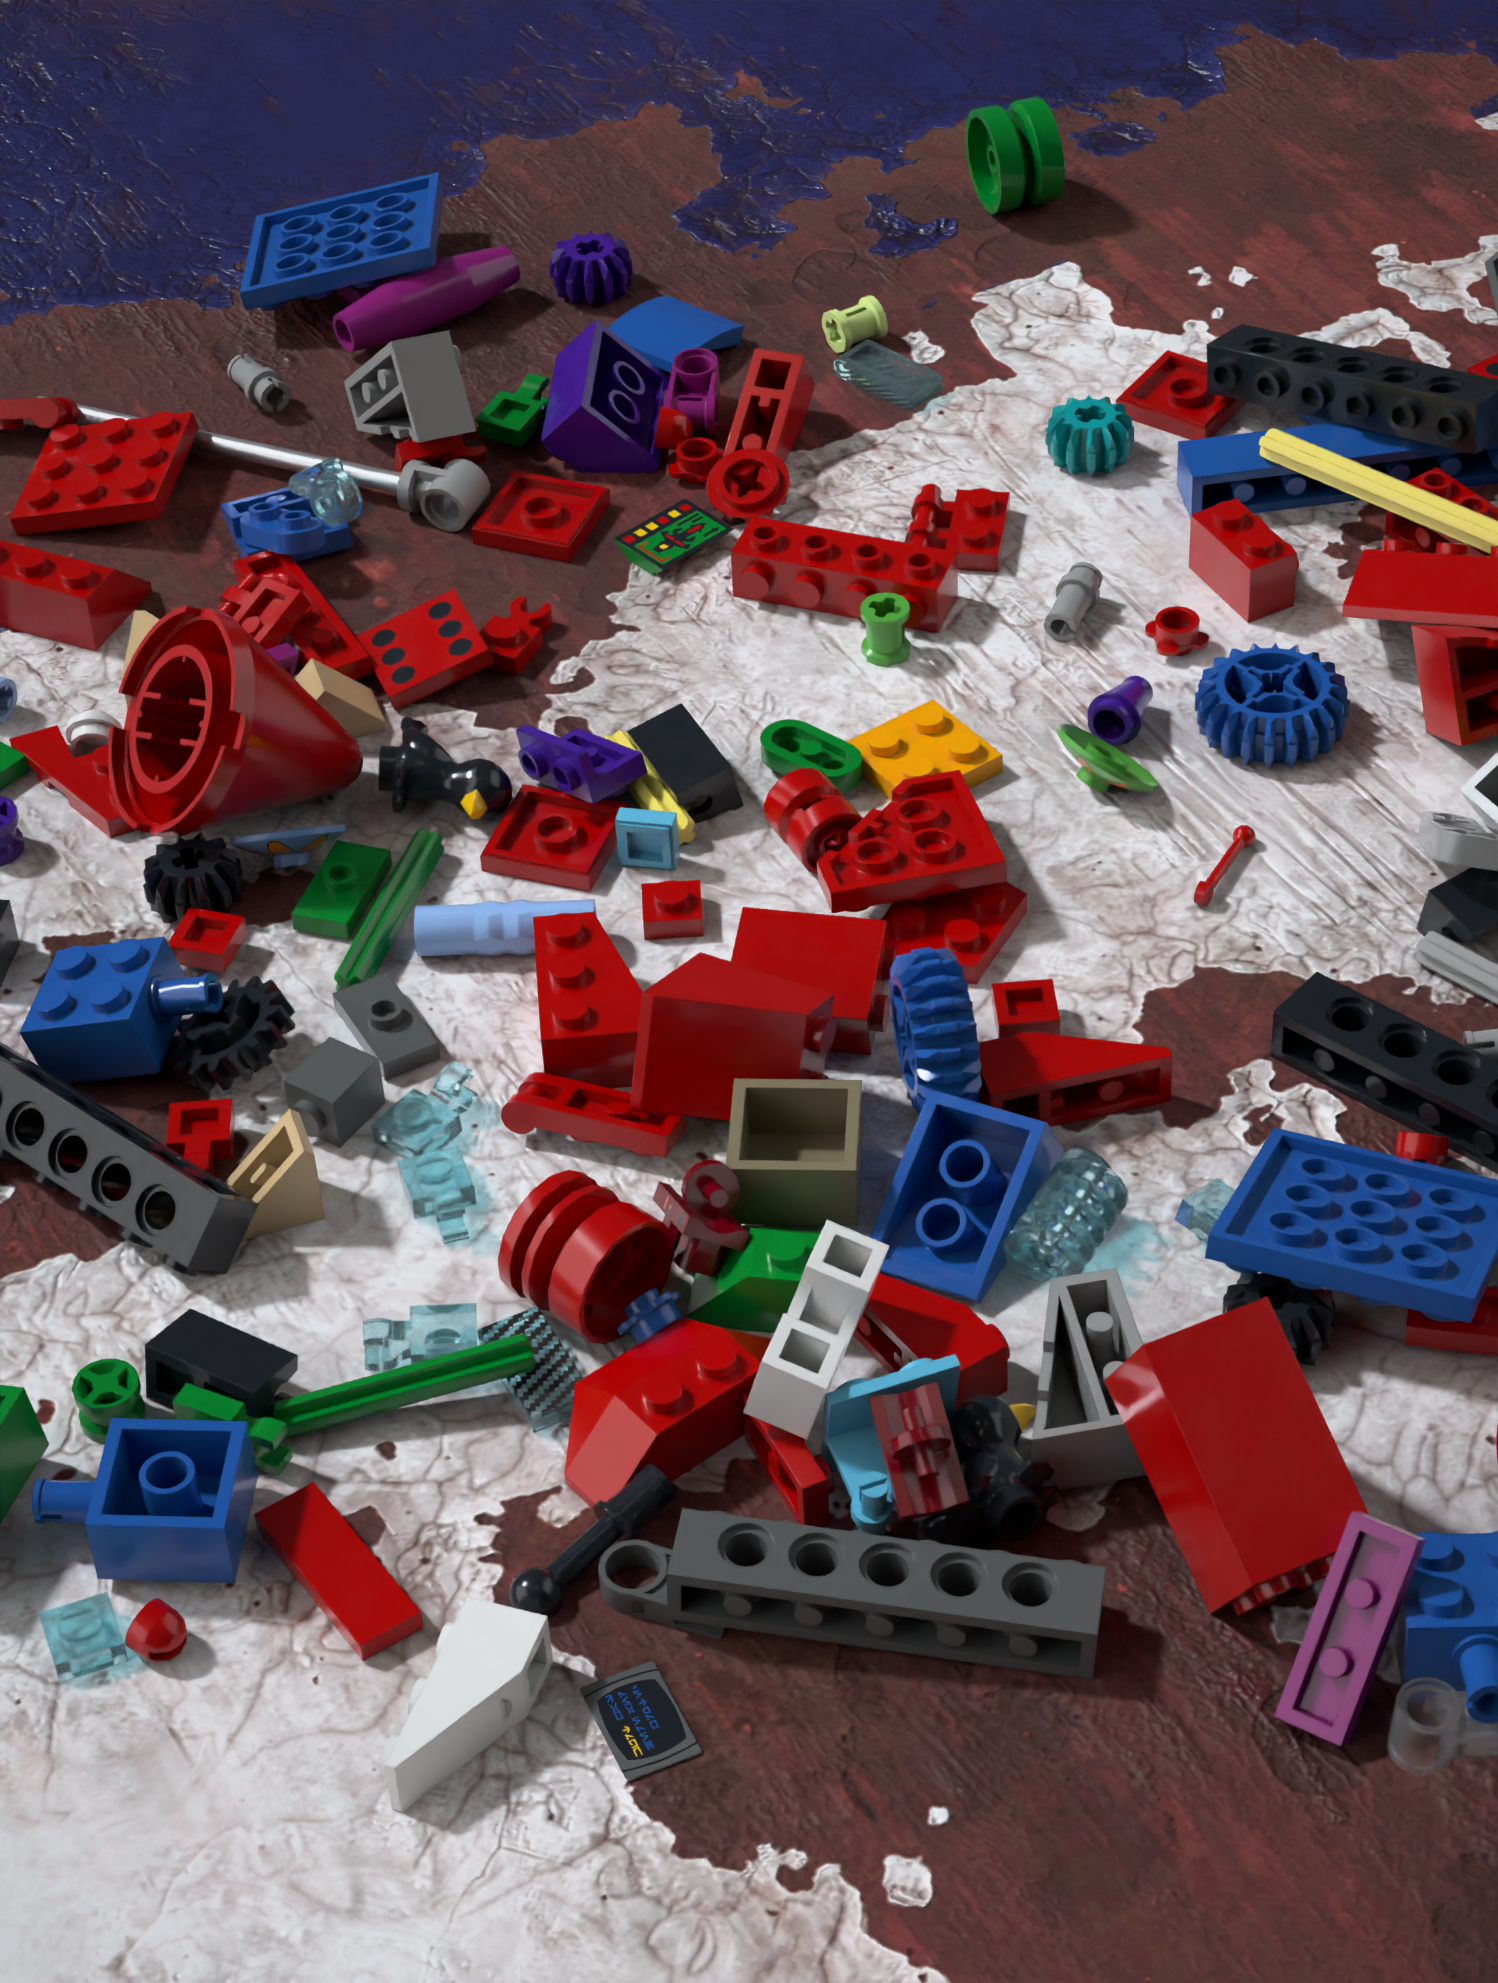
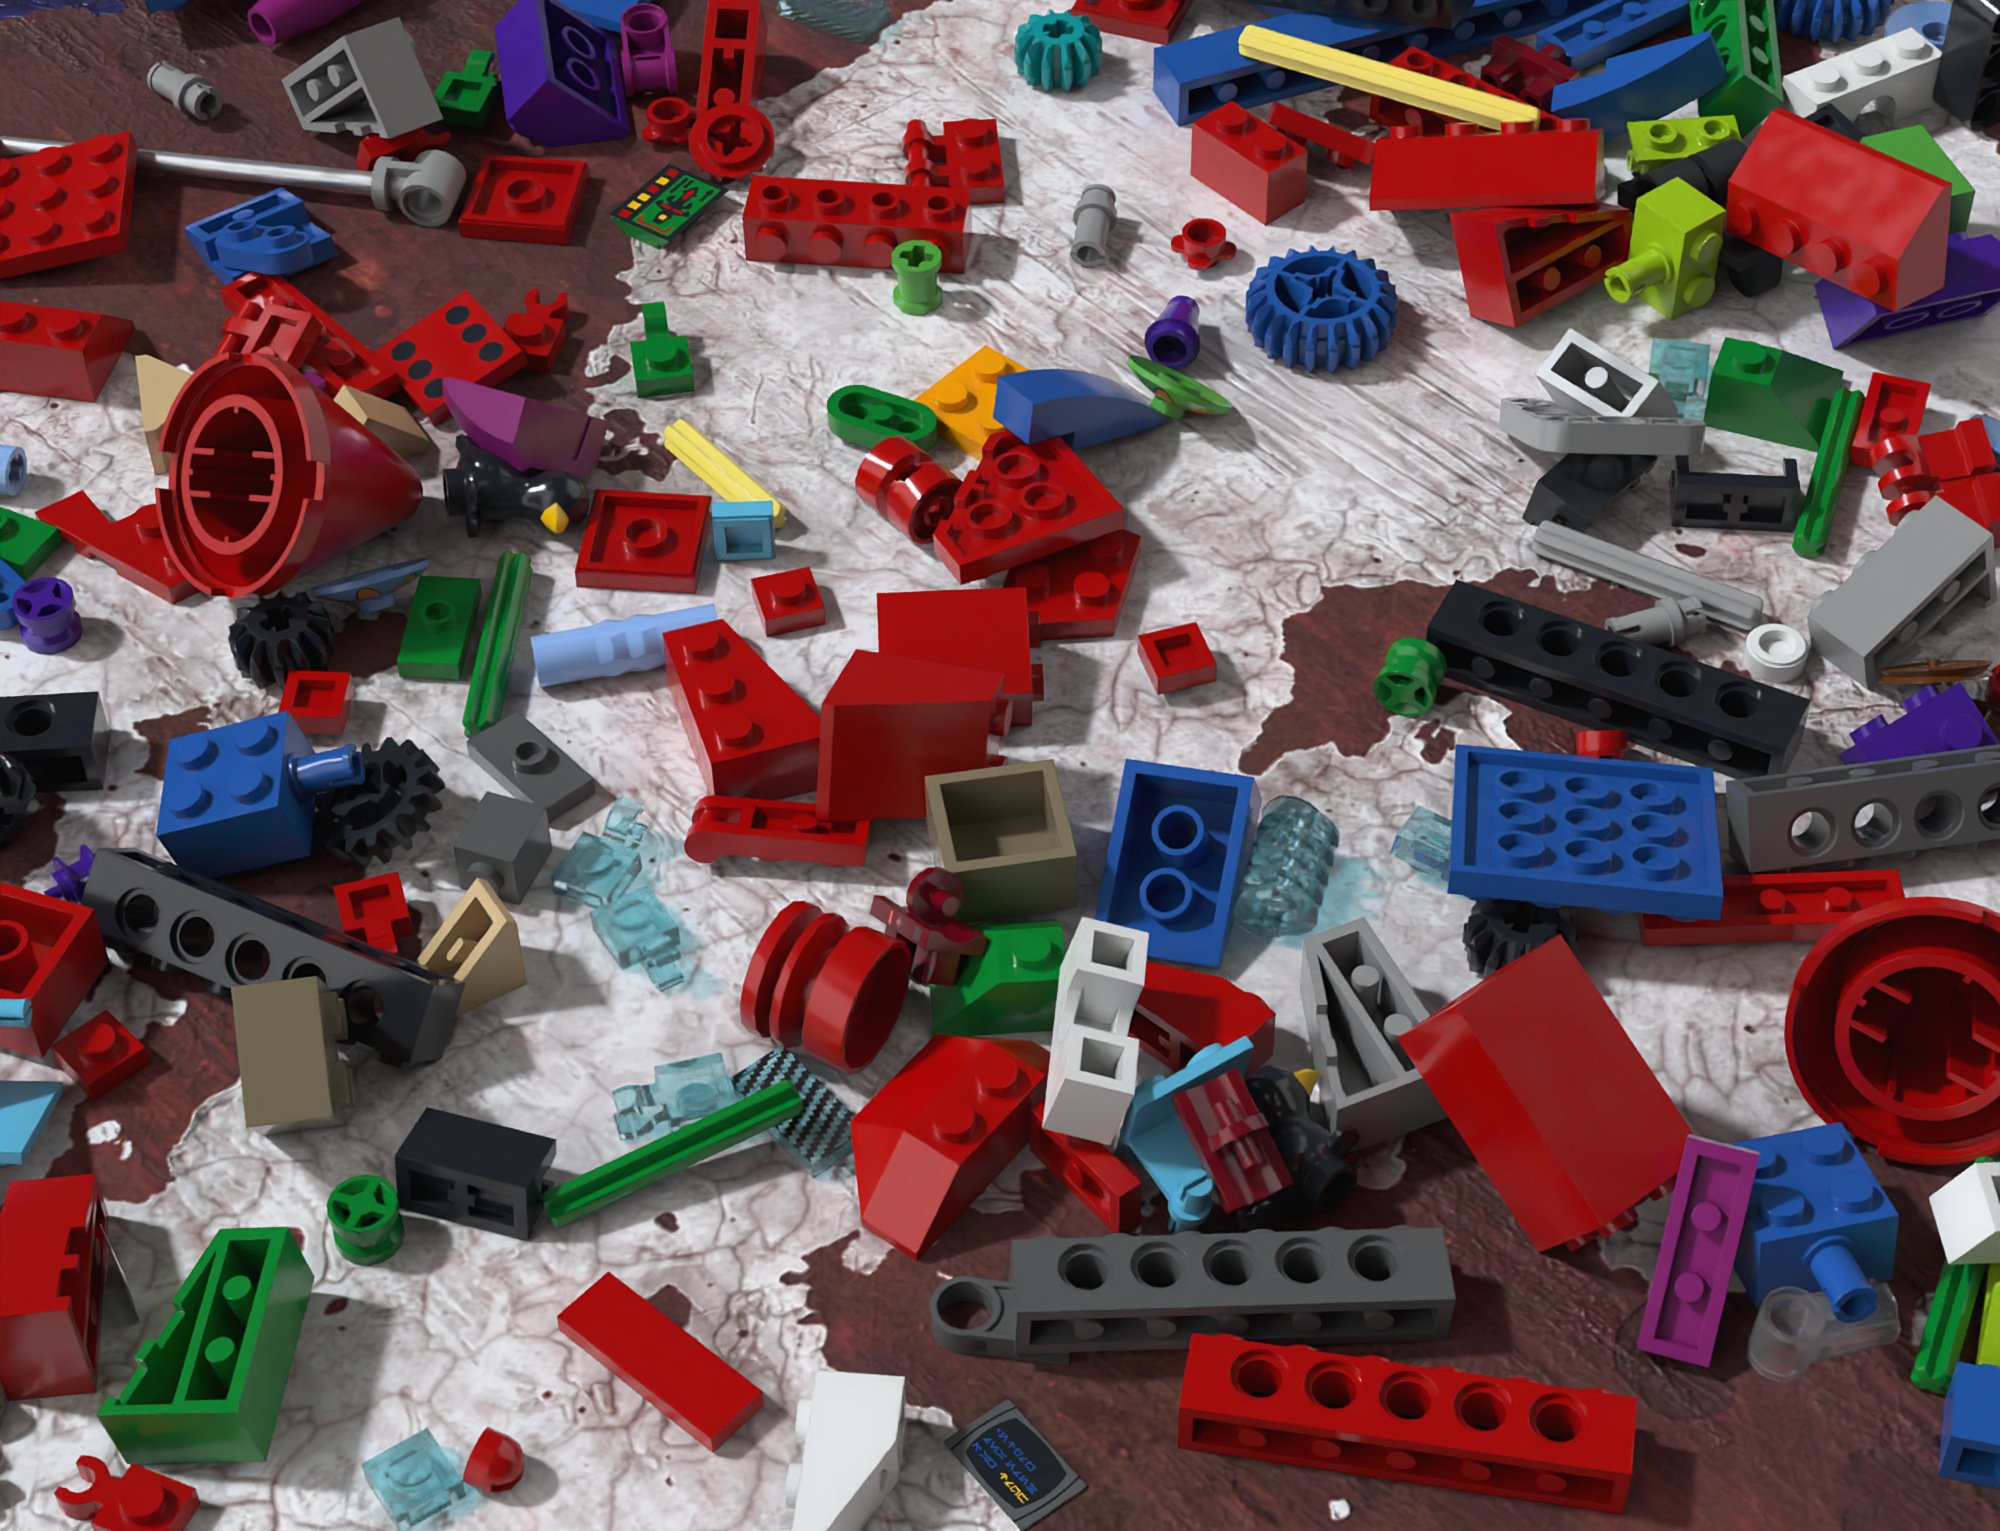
camera: 15 degrees left, 5 degrees up
blue brick [32,1418,258,1583] -> none
white plate [66,710,122,756] -> none
green plate [172,1383,293,1476] -> none
clear light blue plate [288,457,362,527] -> none
black pin [508,1463,677,1619] -> none
dark purple bracket [516,725,648,804] -> none
blue plate [617,1288,684,1344] -> none
black hinge [627,703,744,824] -> none
red hinge [653,406,692,450] -> none
blue gear [889,947,982,1114] -> none
red slope [977,1032,1173,1127] -> none
red hinge [1194,825,1256,906] -> none
none -> dark tan piece [231,976,356,1136]
none -> magenta slope [442,376,609,480]
none -> green plate [630,301,695,398]
none -> blue slope [993,369,1165,451]
none -> red brick [1177,1333,1638,1515]
none -> red wing [1265,101,1375,170]
none -> green wheel [1373,638,1448,717]

